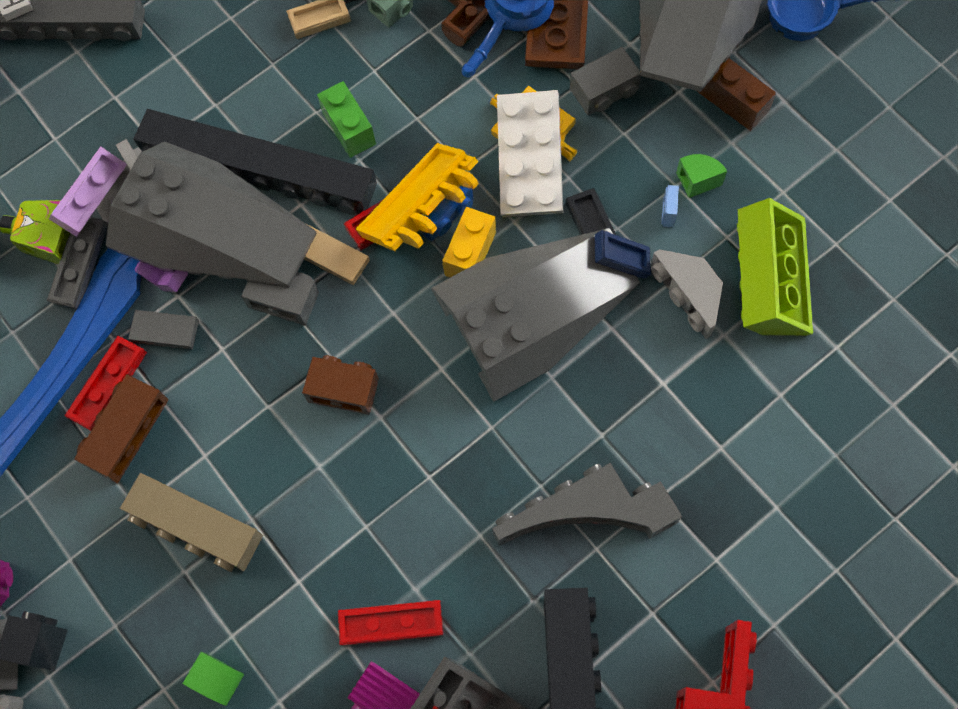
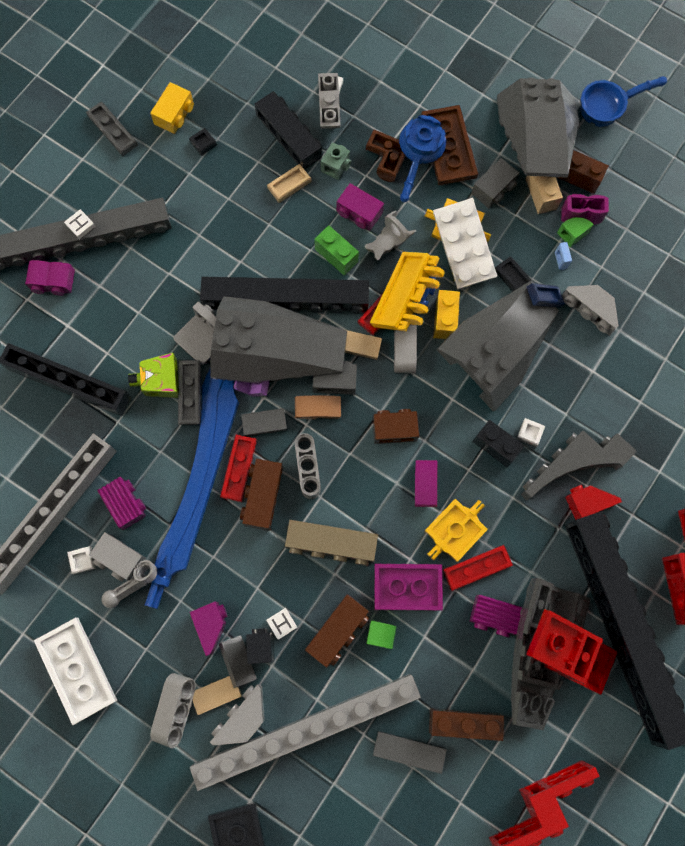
camera: 25 degrees left, 5 degrees up
lavender plate [49,146,127,237] -> none
lime slope [737,198,813,336] -> none
none -> white tile [266,608,298,640]
none -> medium nougat slope [295,395,341,420]
none -> light grey beam [295,433,321,499]
none -> reddish brown brick [305,594,369,668]
none -> magenta brick [336,183,384,231]
none -> light grey hair [365,210,416,260]
none -> magenta plate [374,564,443,611]
none -> light grey beam [394,325,417,373]
none -> magenta slope [415,460,438,507]
none -> yellow plate [425,499,488,562]
none -> black brick [472,419,525,467]
none -> white tile [517,418,545,447]
none -> tan brick [526,176,563,214]
none -> magenta brick [561,194,609,225]
none -> red slope [565,485,622,520]

